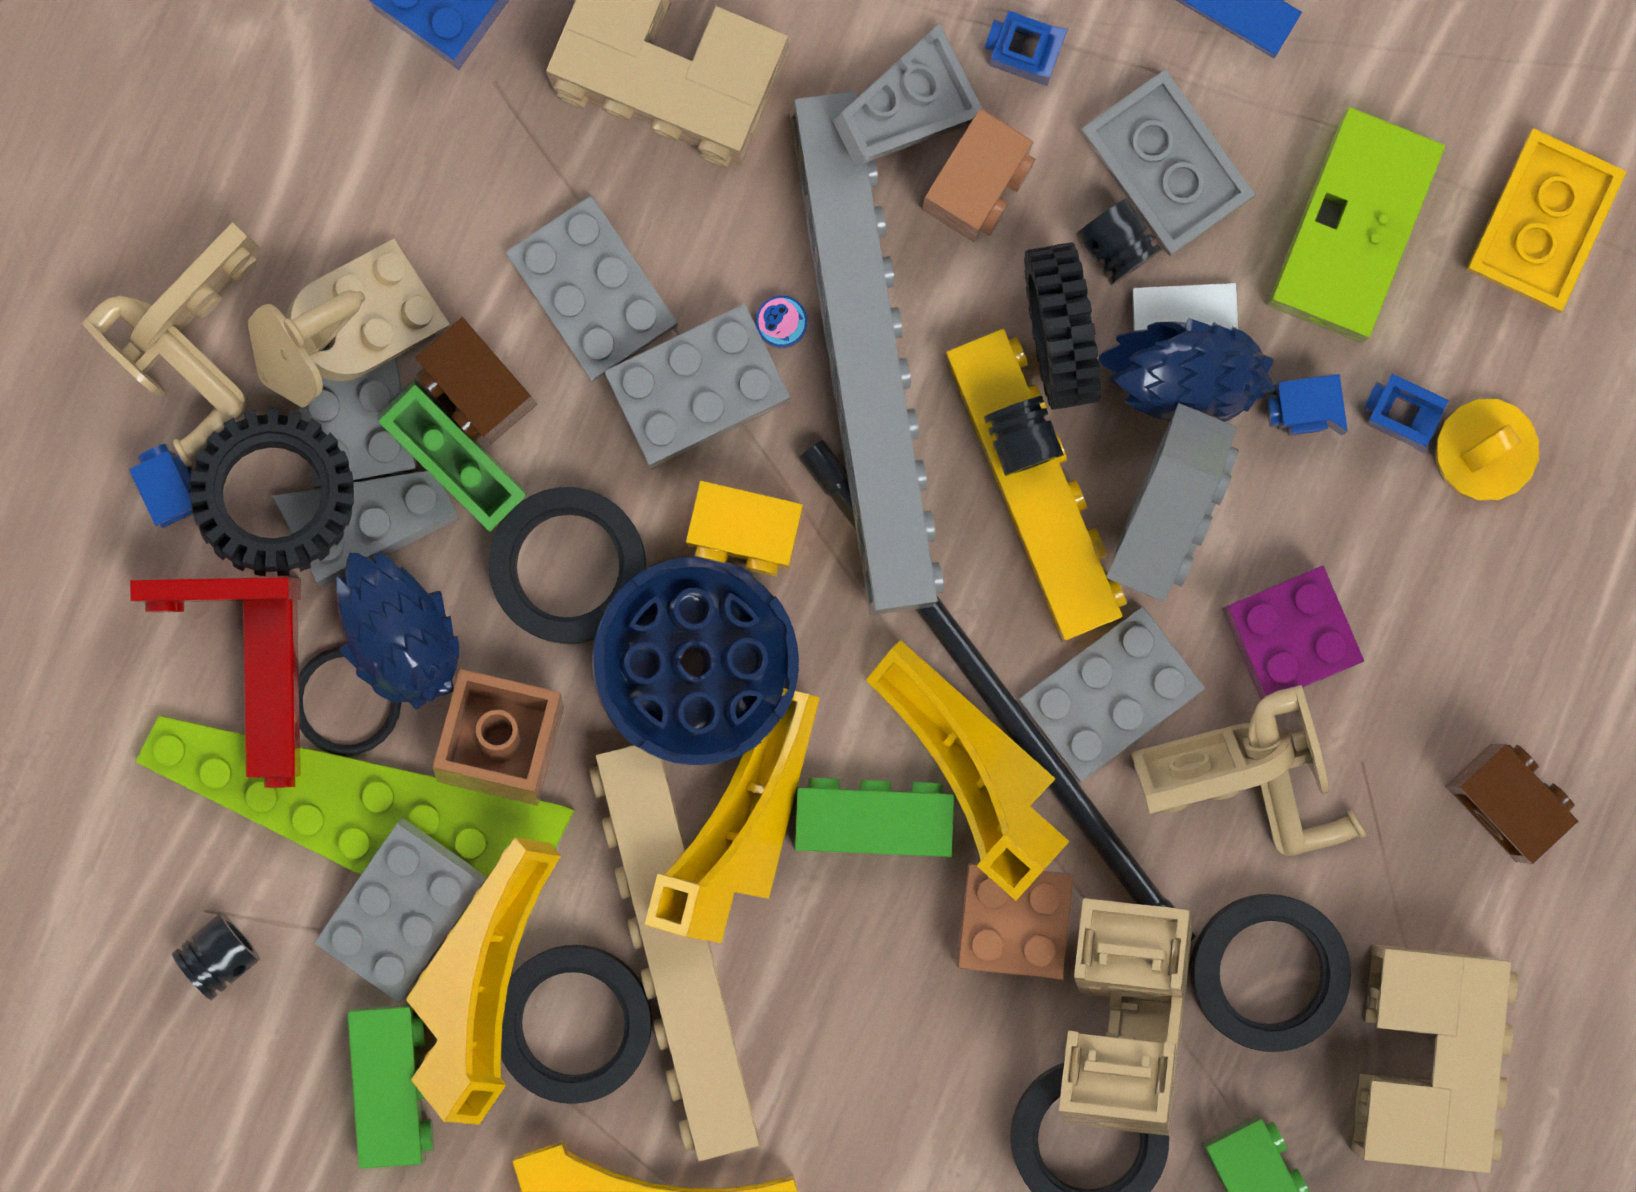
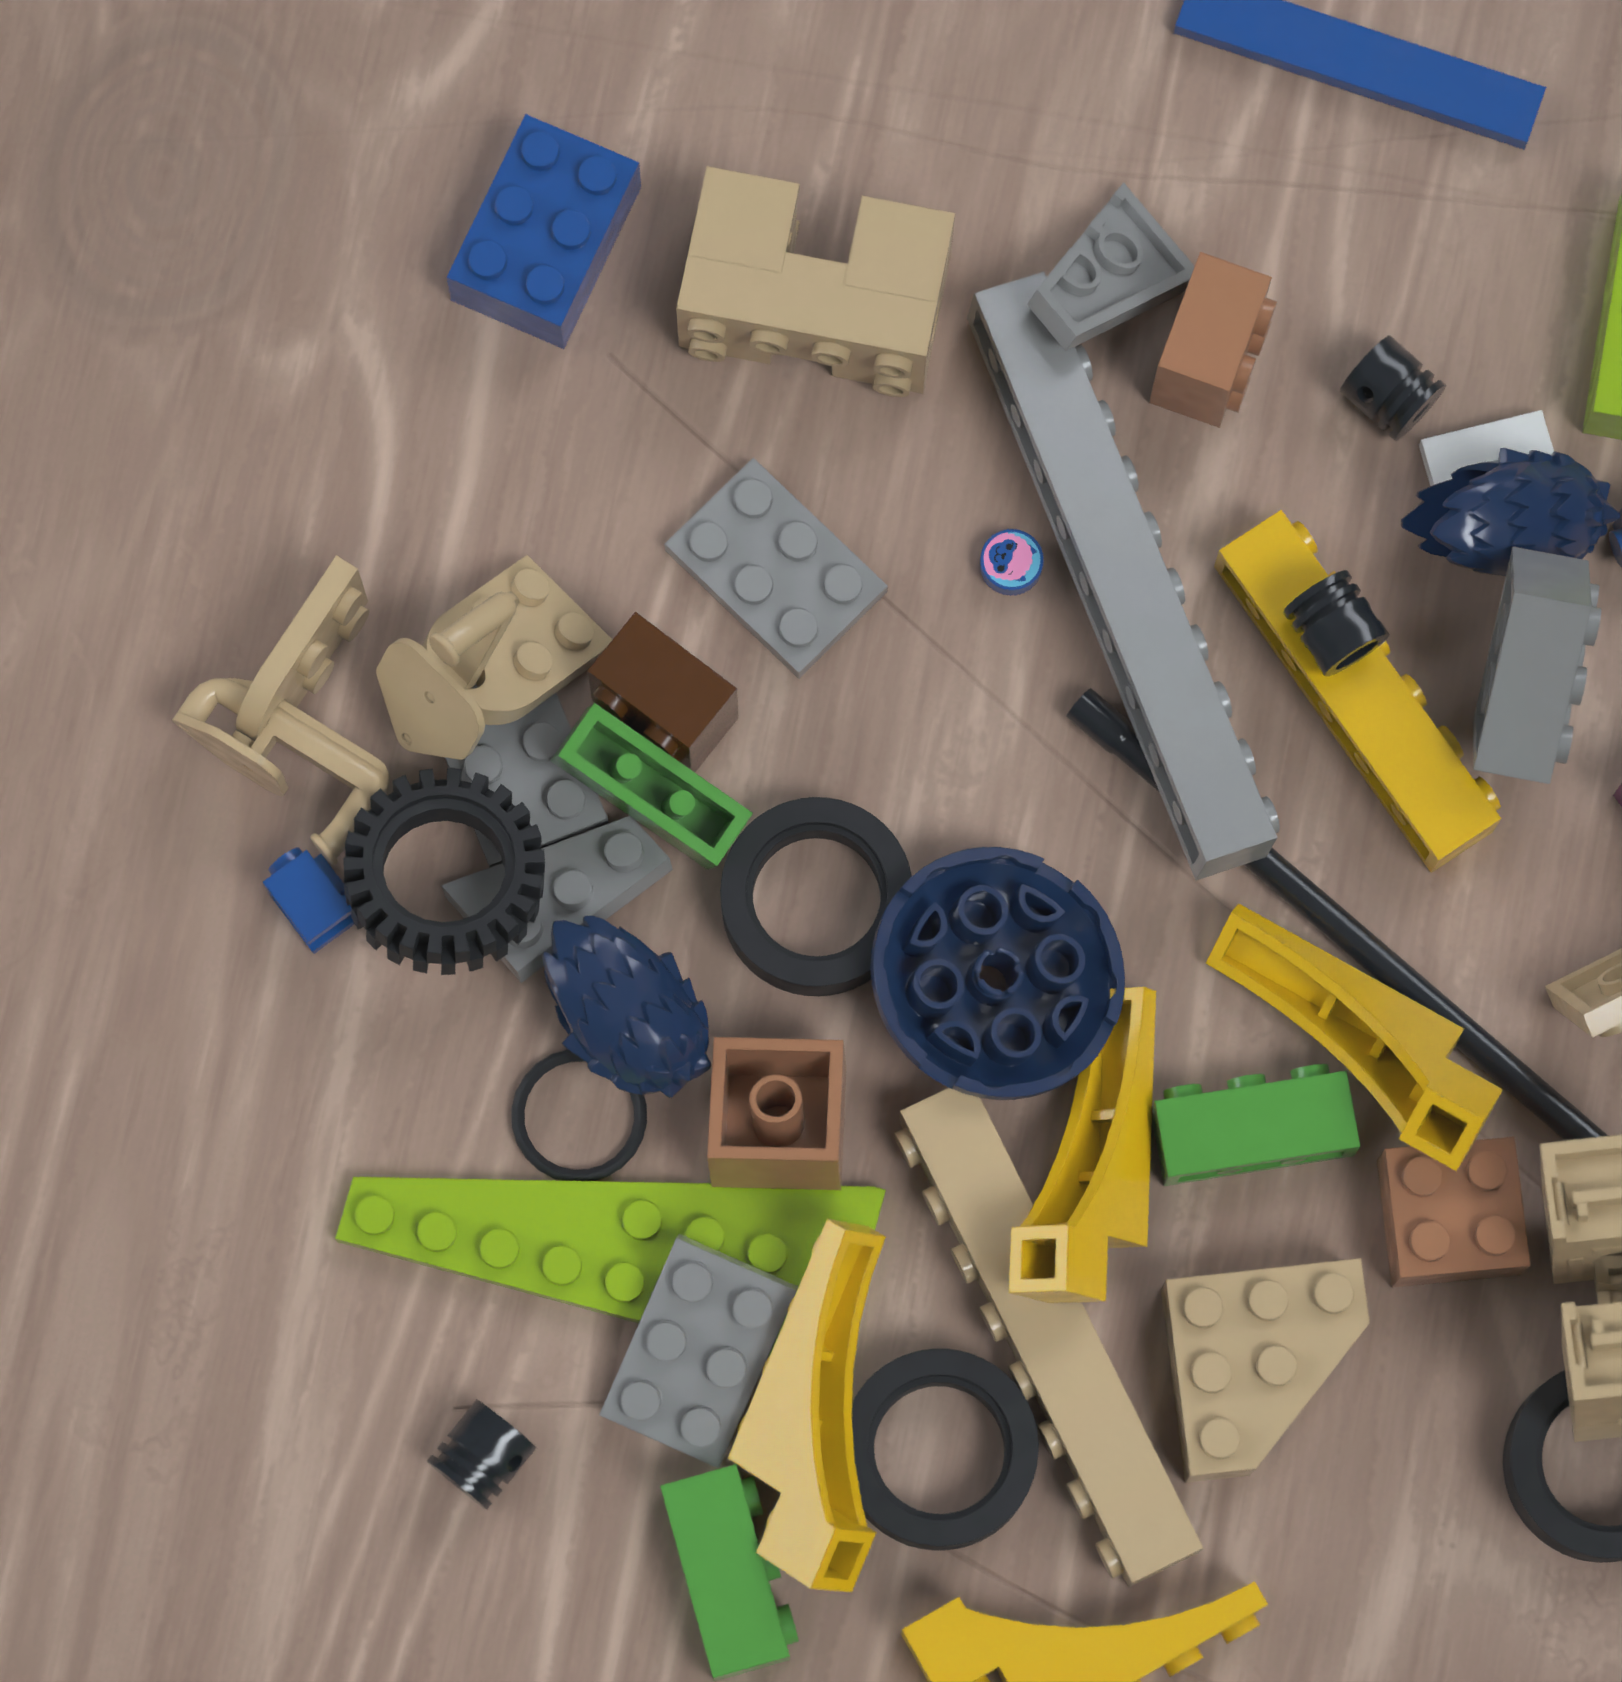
camera: 10 degrees left, 10 degrees down
red piece [130,577,301,788] -> none
light grey brick [604,304,790,469] -> none
yellow brick [686,481,803,577] -> none
blue window [984,10,1068,86] -> none
light grey plate [1018,606,1205,782] -> none
black tyre [1024,242,1101,410] -> none
light grey plate [1080,69,1255,256] -> none
none -> tan brick [1161,1258,1370,1483]

